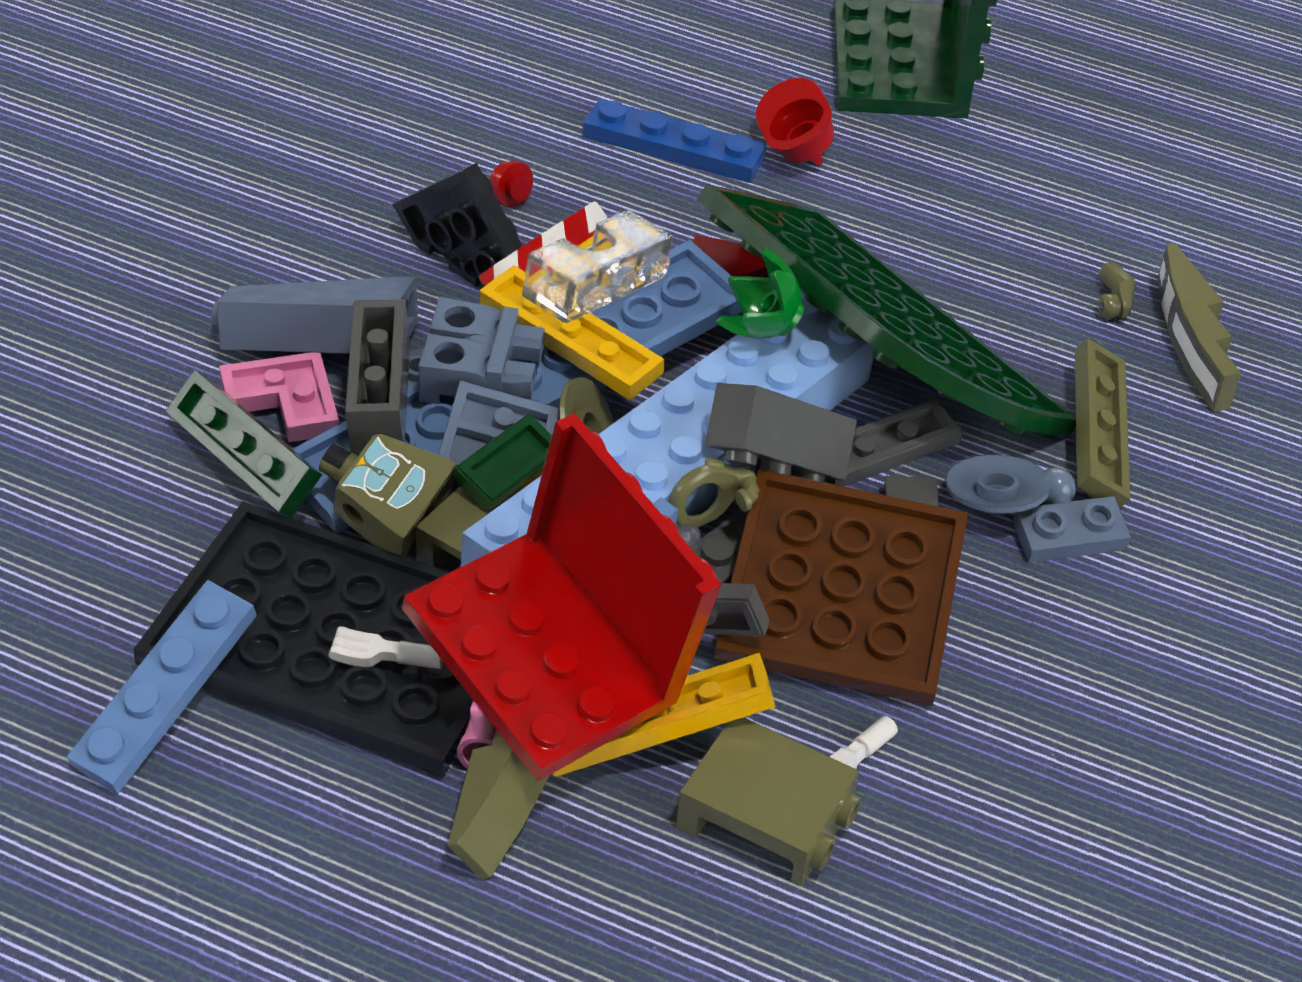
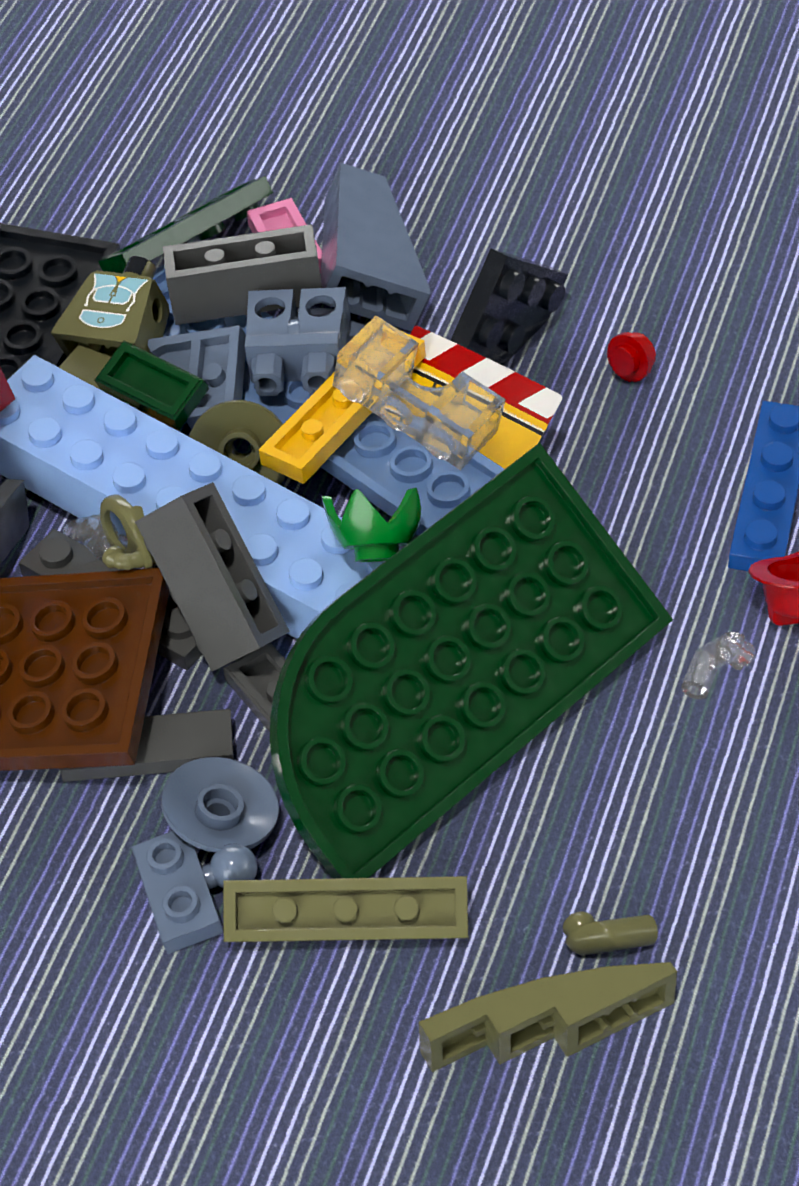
camera: 90 degrees right, 5 degrees up
none -> clear arm [681,632,755,700]

